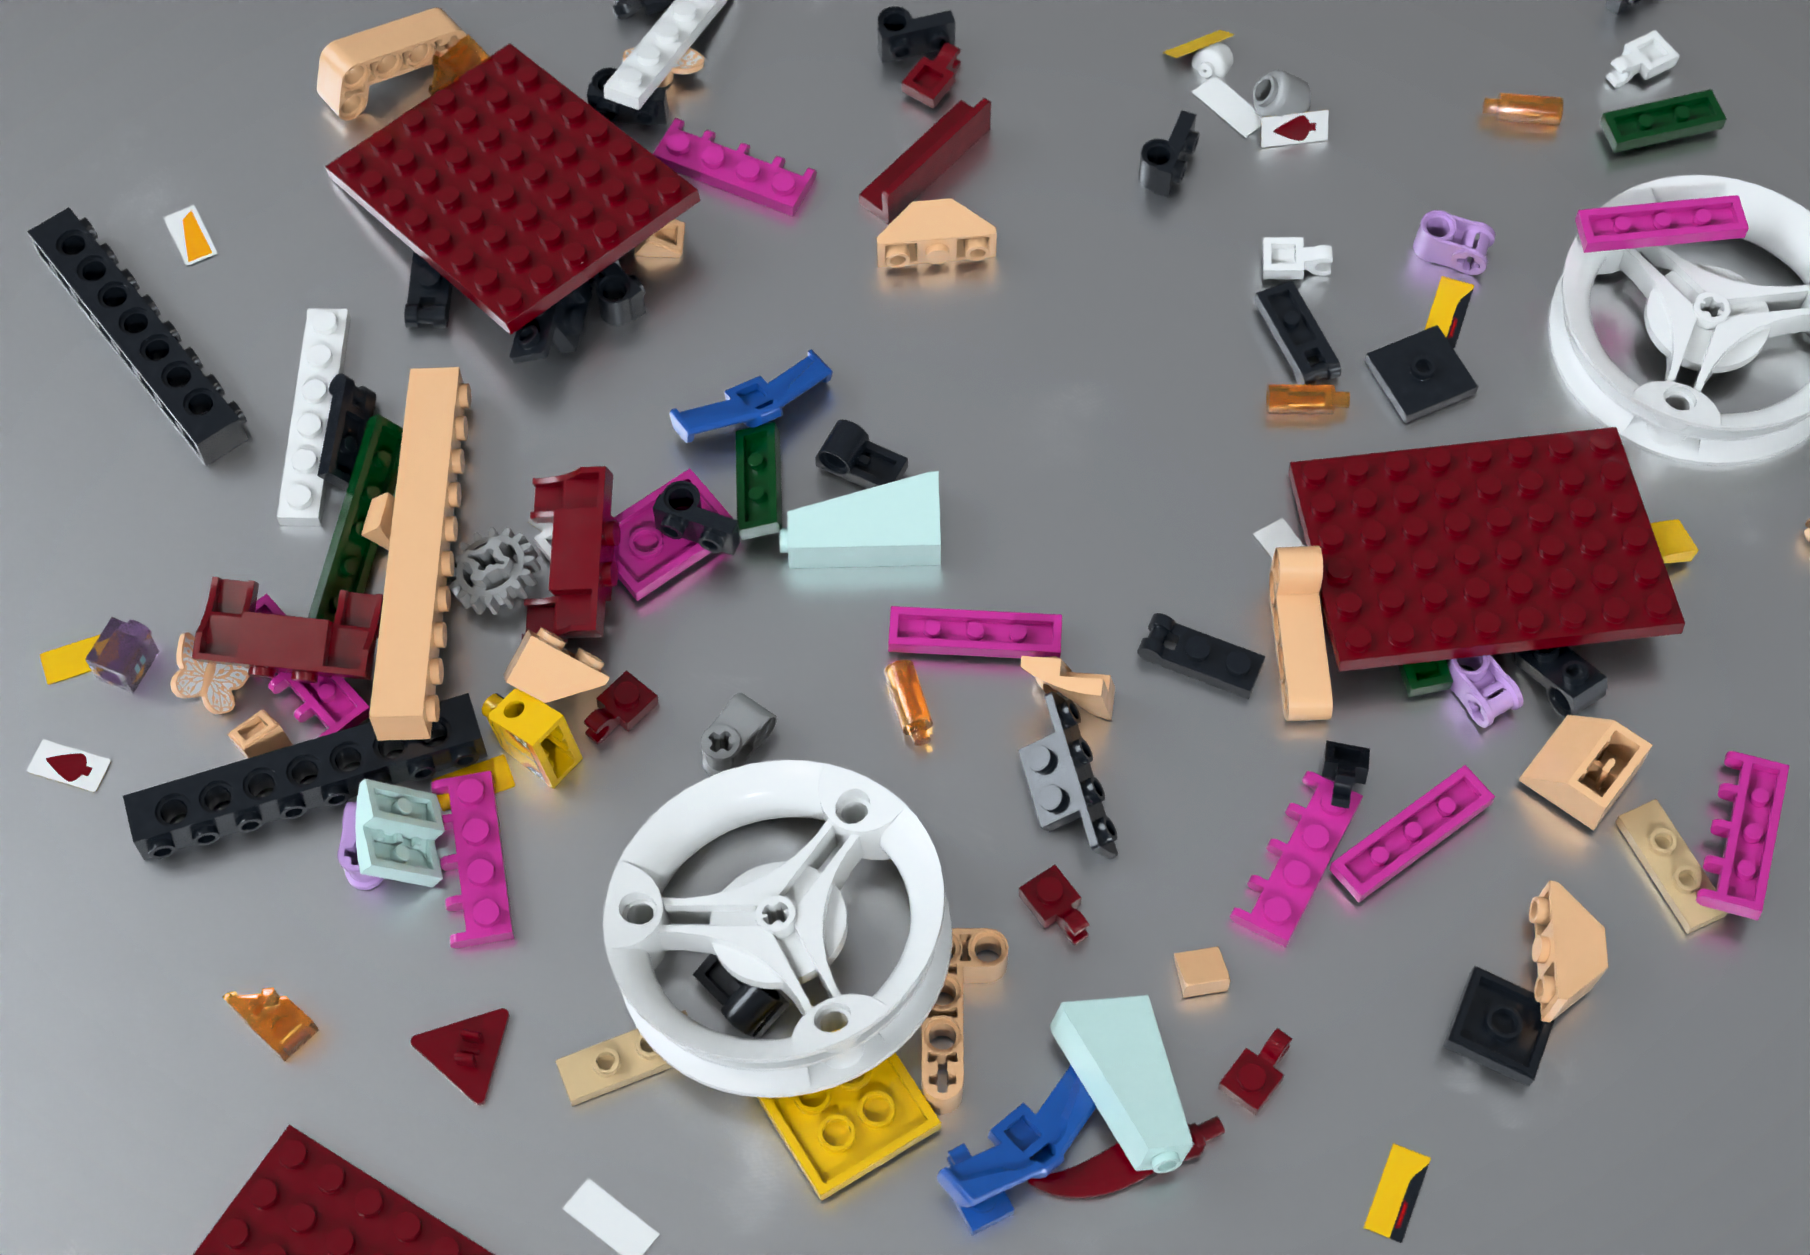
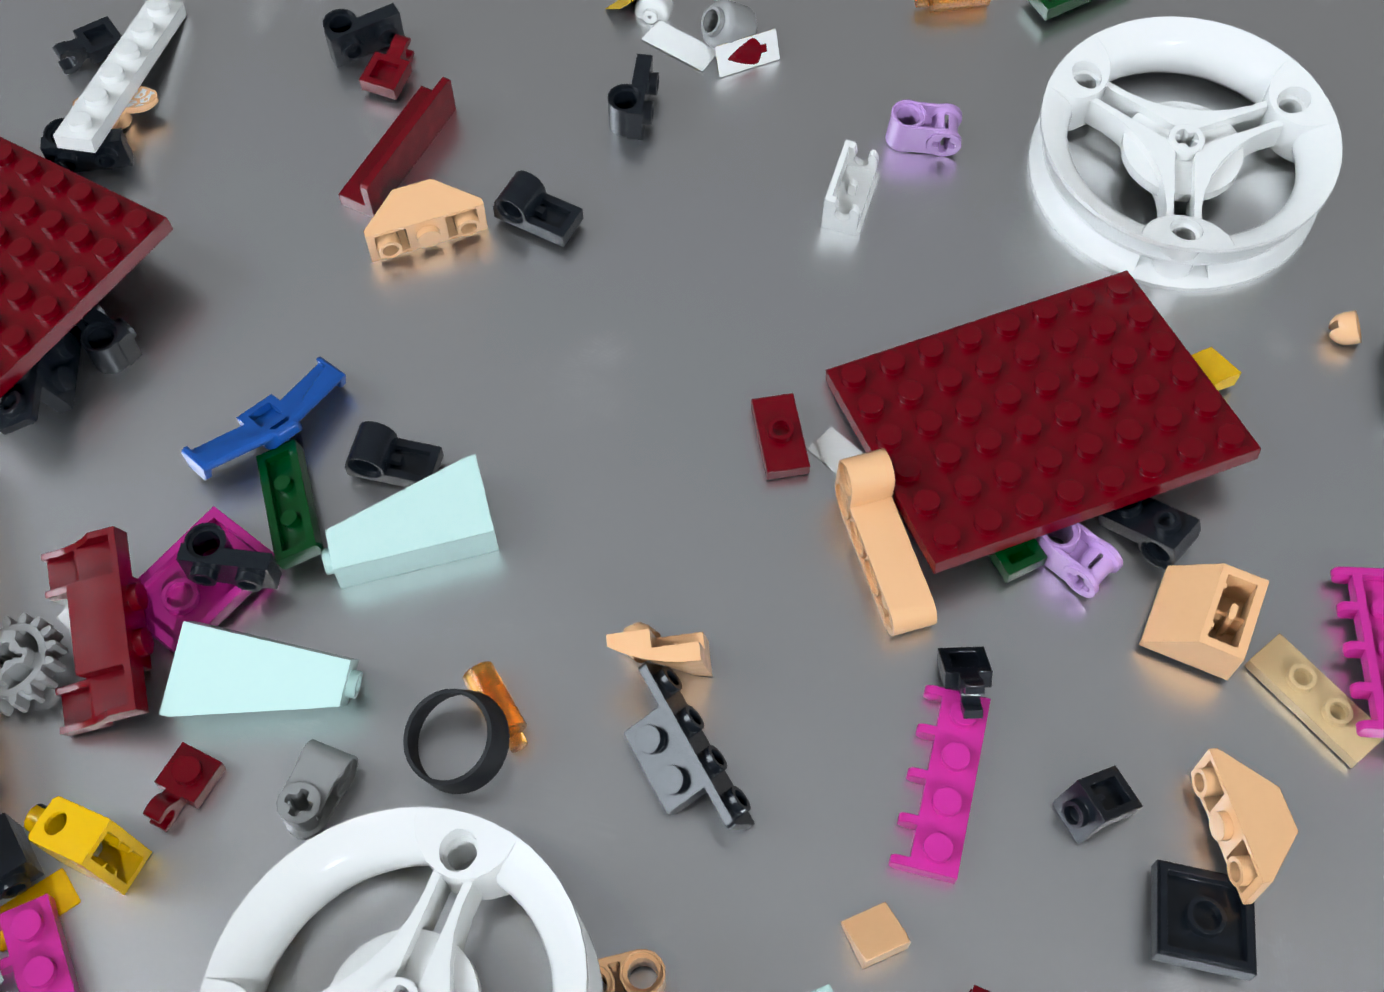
camera: 15 degrees left, 0 degrees up
light nougat slope [503,627,610,703] -> none
light nougat slope [634,219,685,258] -> none
dark pink hinge [653,118,817,217] -> none
dark pink plate [888,606,1062,659] -> none
dark red plate [1019,865,1089,946] -> none
black plate [1137,613,1265,699] -> none
black plate [1254,280,1342,389] -> none
white plate [1263,237,1332,279] -> none
clear orange cylinder [1266,384,1350,415] -> none
dark pink plate [1329,765,1495,903] -> none
black plate [1365,325,1478,424] -> none
yellow sticker [1424,276,1474,349] -> none
dark pink plate [1575,195,1749,253] -> none
none -> light aqua slope [159,621,363,717]
none -> black tyre [403,689,510,794]
none -> black plate [493,170,583,247]
none -> dark red plate [751,393,810,480]
none -> white hinge [821,140,880,237]
none -> black bracket [1053,765,1143,843]

